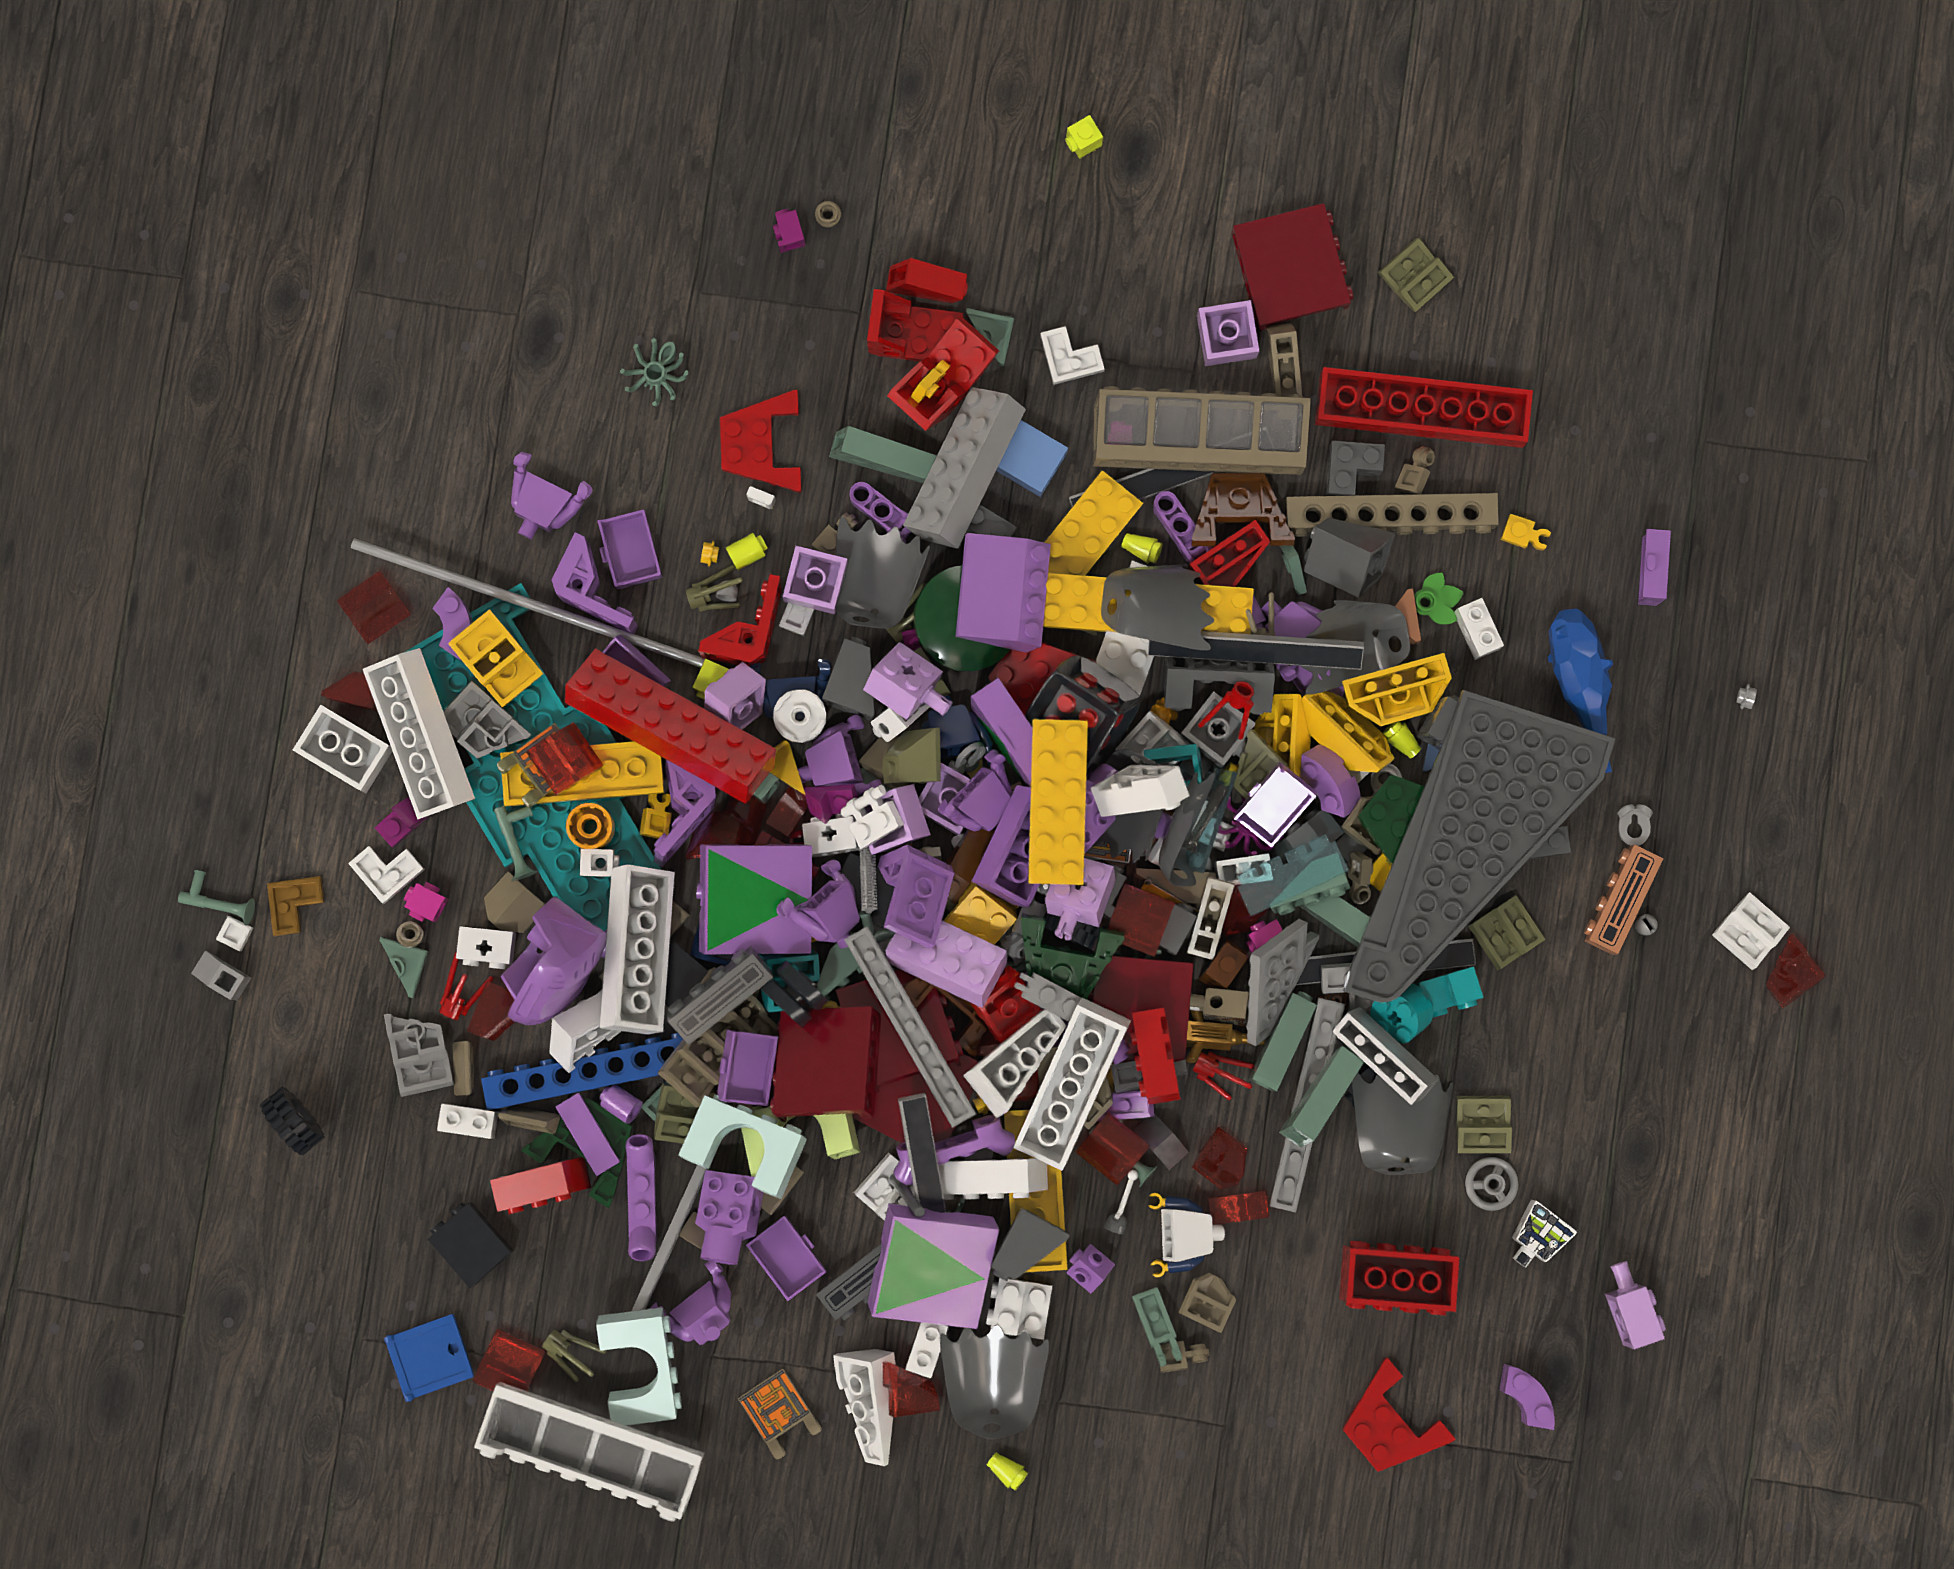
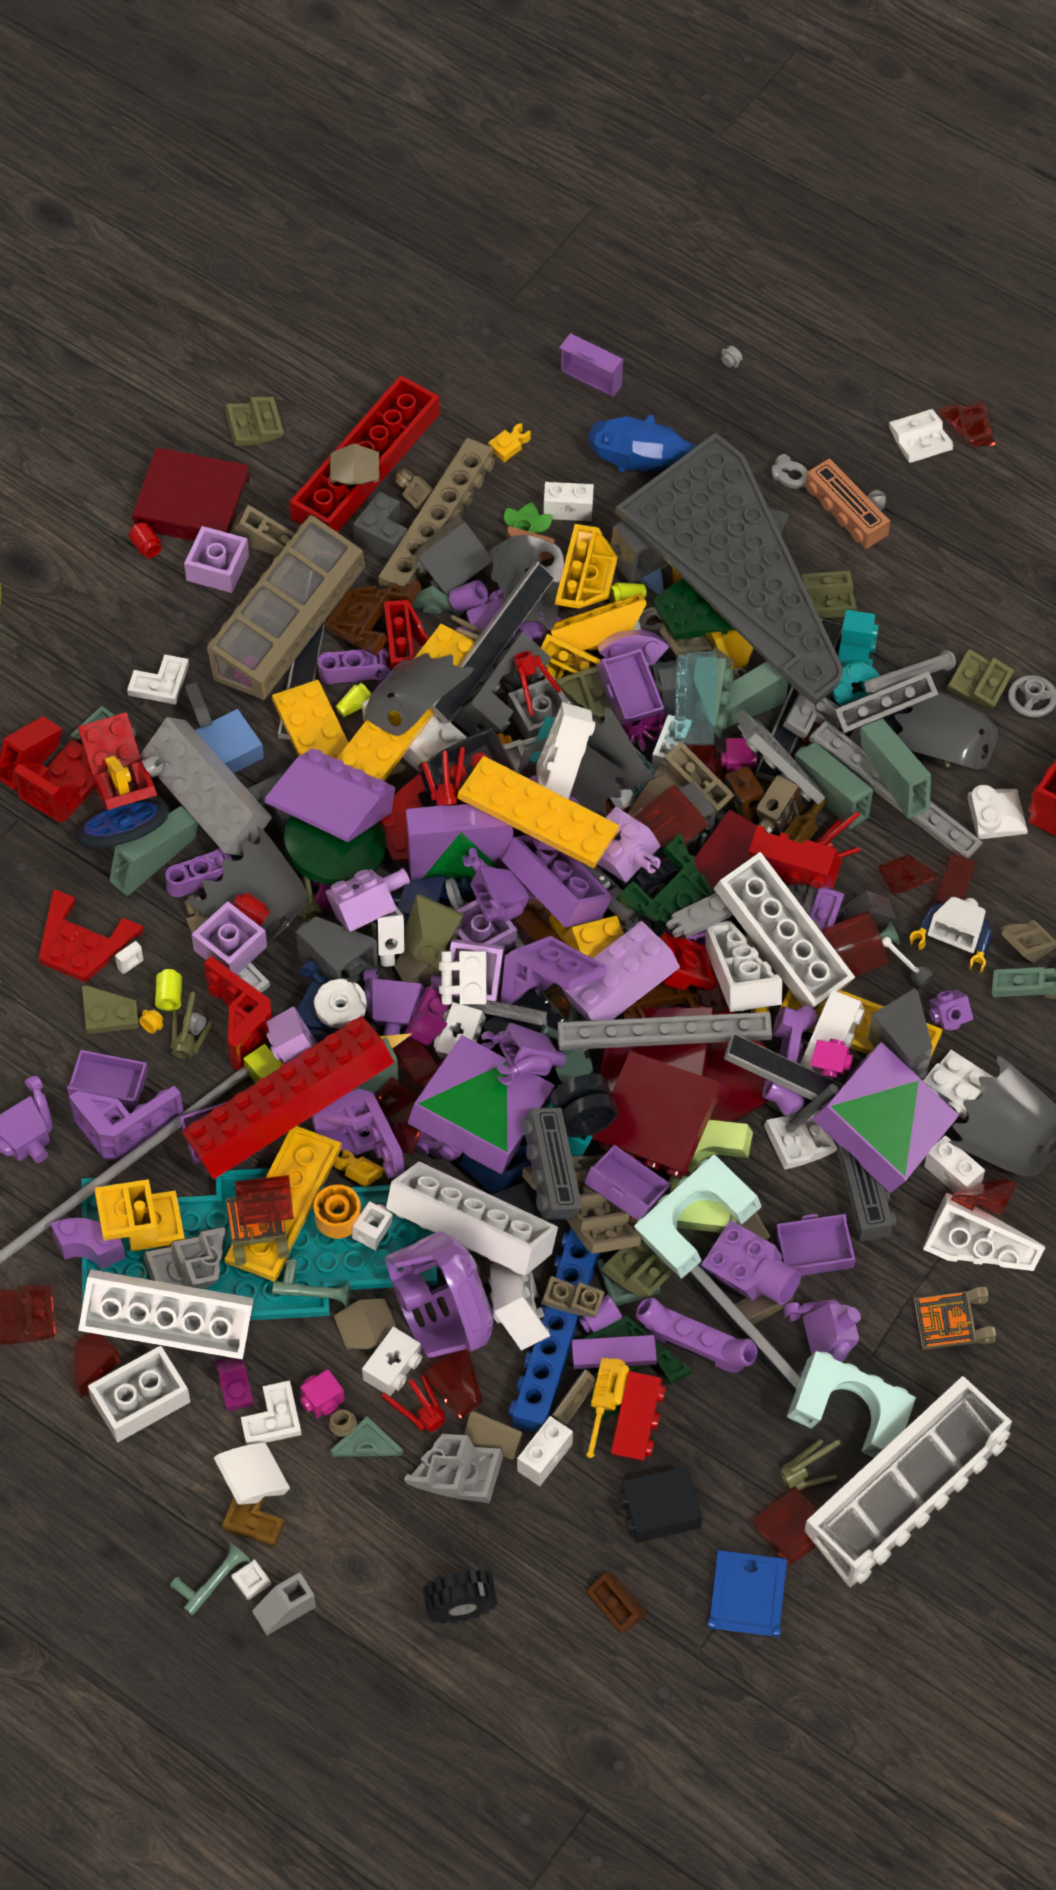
camera: 60 degrees left, 25 degrees down
none -> wedge [75,800,169,848]
none -> olive wing [82,986,139,1034]
none -> red brick [128,522,162,558]
none -> light grey hinge [142,755,164,777]
none -> dark grey beam [185,682,212,728]
none -> white slope [214,1443,290,1505]
none -> red brick [232,892,271,927]
none -> dark tan slope [330,444,379,484]
none -> red plant [422,747,465,806]
none -> medium lavender brick [449,580,488,612]
none -> dark tan slope [541,1276,604,1318]
none -> yellow piece [586,1358,629,1458]
none -> reddish brown slope [586,1572,647,1634]
none -> dark pink brick [811,1038,853,1079]
none -> light grey axle [864,650,956,694]
none -> white slope [967,785,1028,839]

